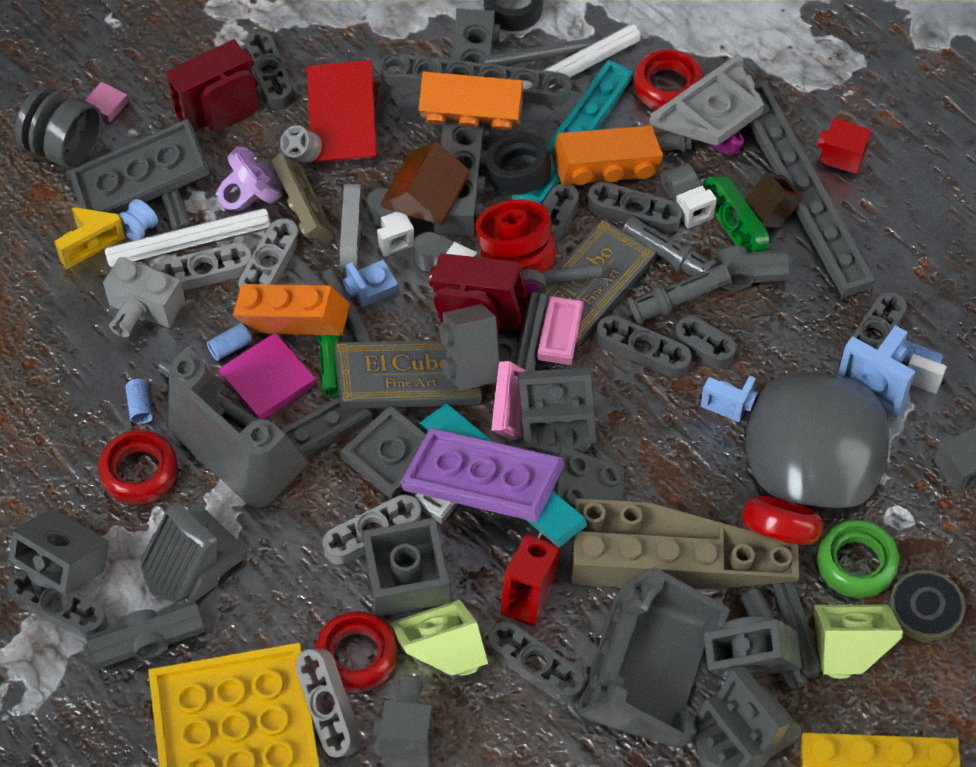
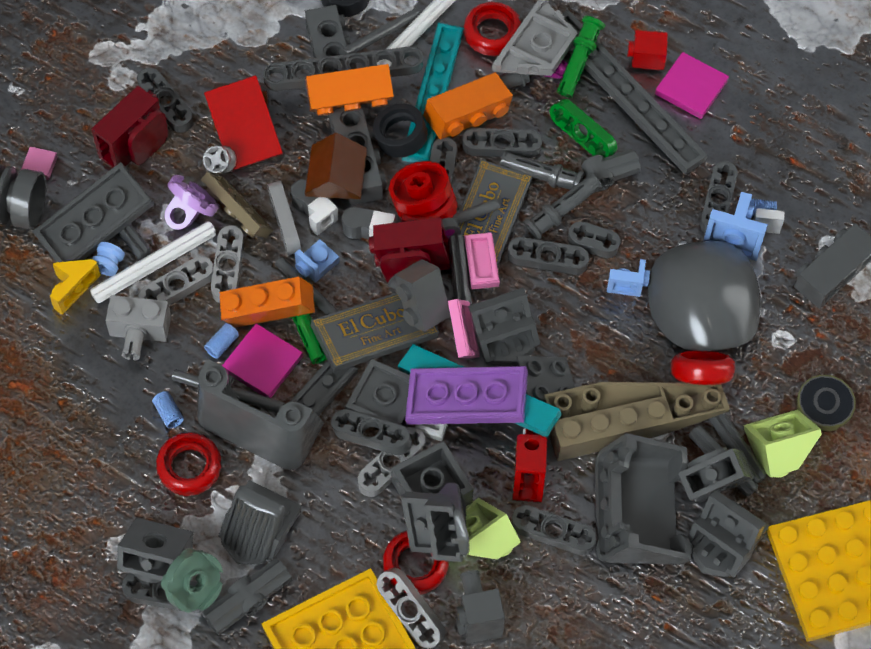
camera: 20 degrees left, 5 degrees up
leg [661,163,717,229] -> none
dark brown brick [745,173,804,228] -> none
bright green wheel [817,519,900,599] -> none
none -> sand green plate [161,548,223,613]
none -> dark grey beam [331,409,412,455]
none -> dark grey piece [401,482,469,562]
none -> green pin [556,16,605,98]
none -> dark pink tile [655,52,729,120]

